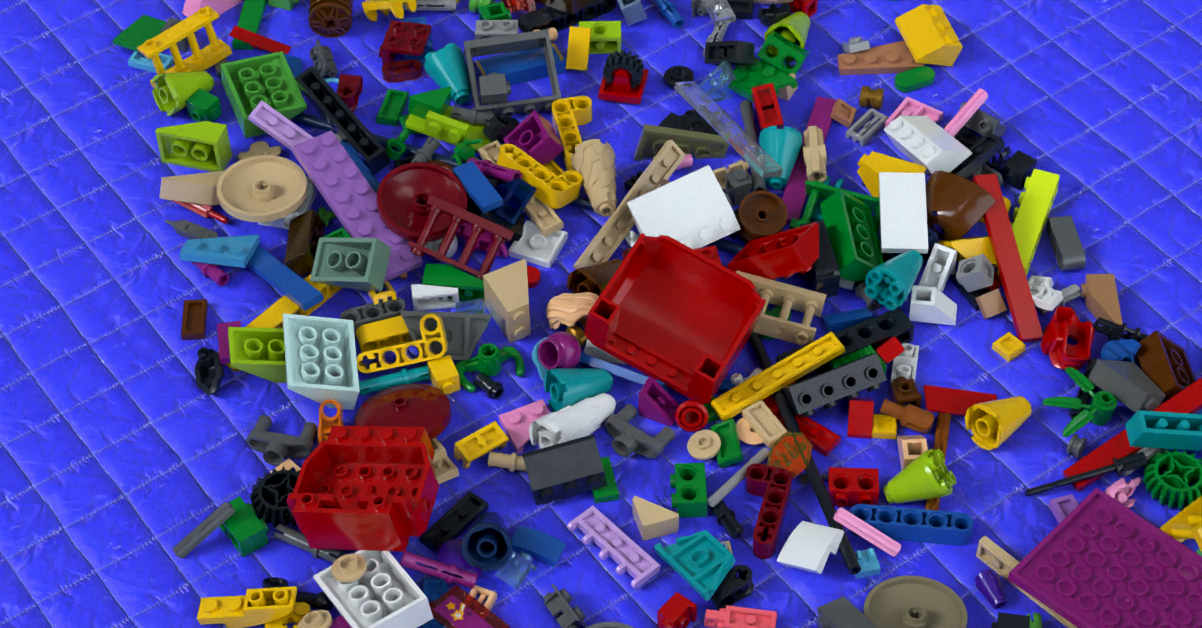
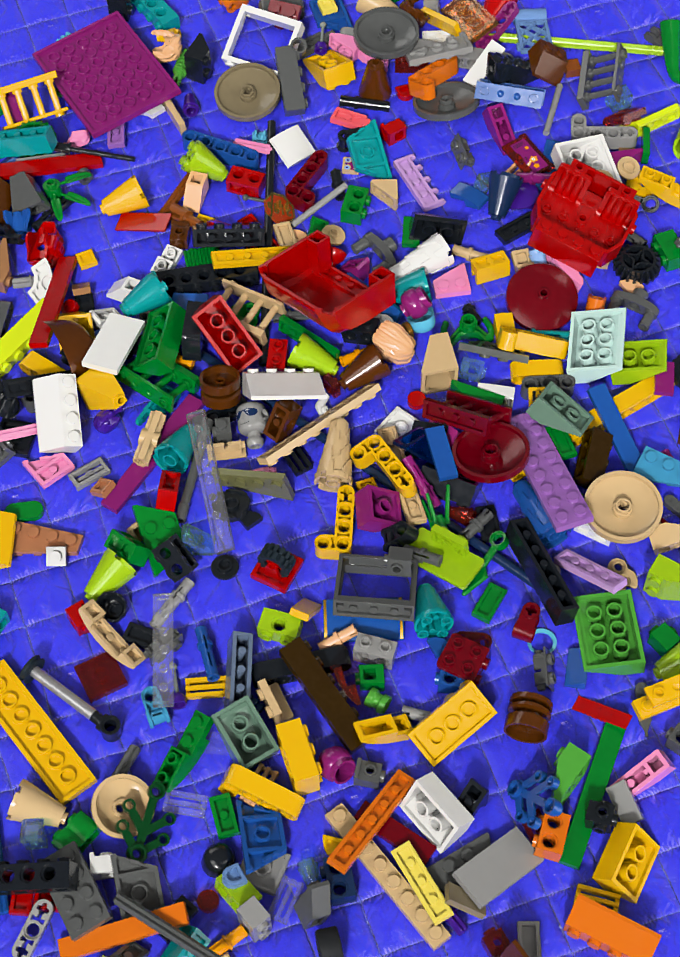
camera: 165 degrees left, 10 degrees up
green slope [408,86,452,119] -> none
pearl gold wheel [859,85,884,110] -> none
red slope [876,337,905,363] -> none
light grey brick [956,254,995,292] -> none

